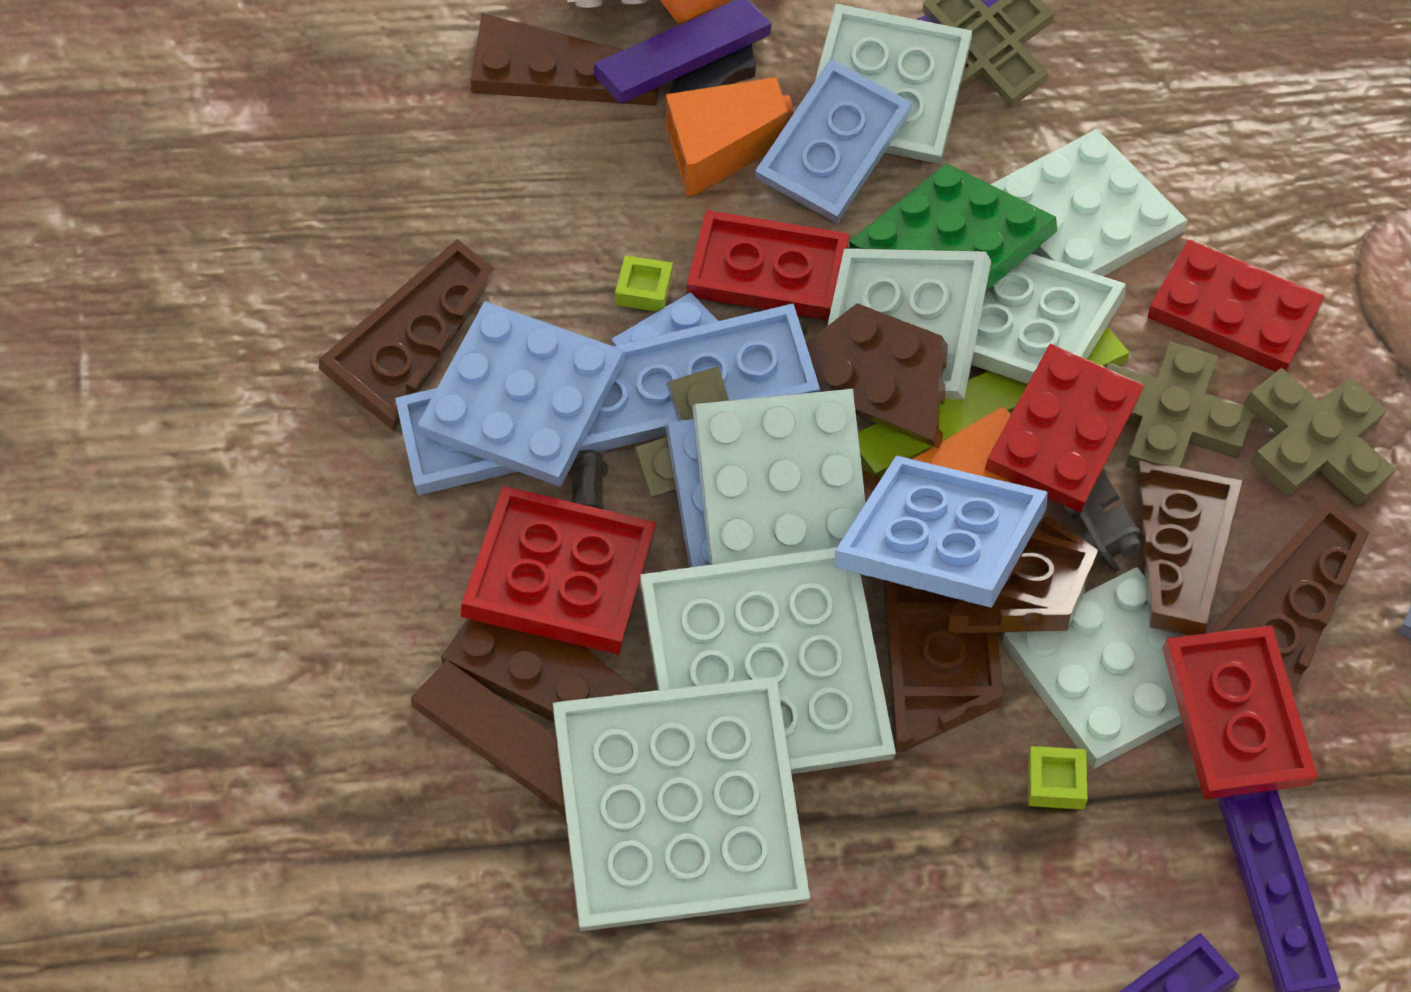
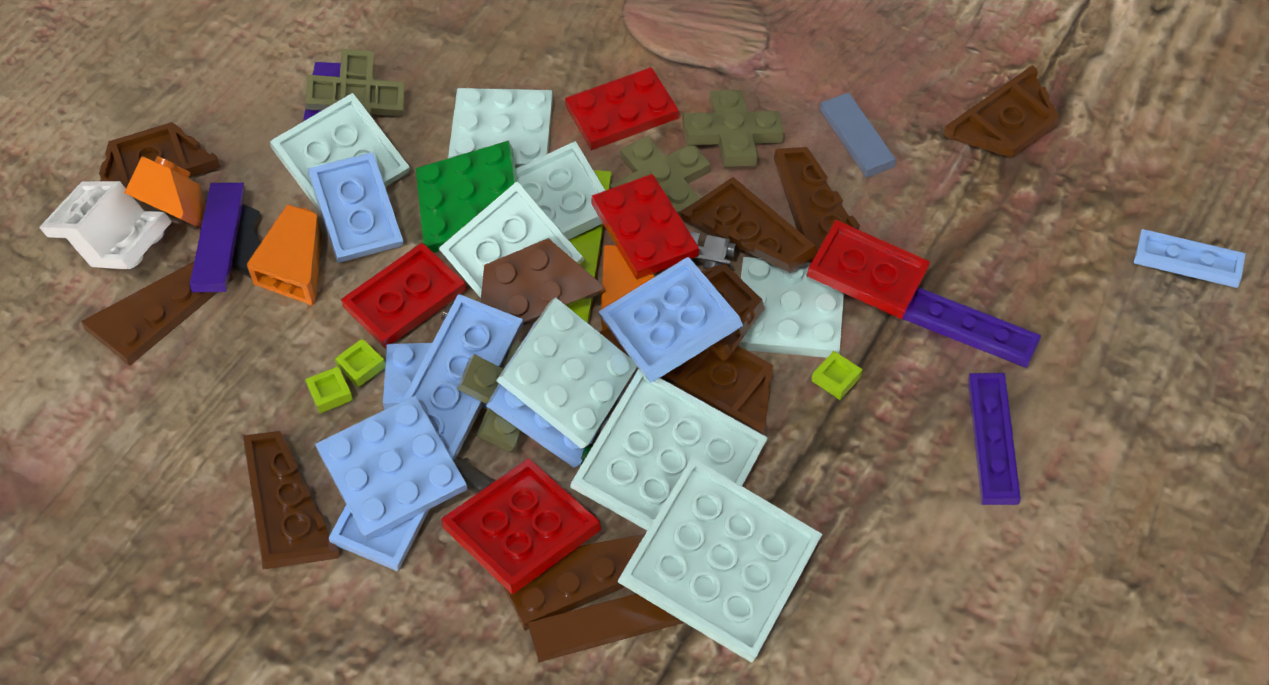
camera: 50 degrees left, 0 degrees up
none -> lime plate [305,366,353,414]

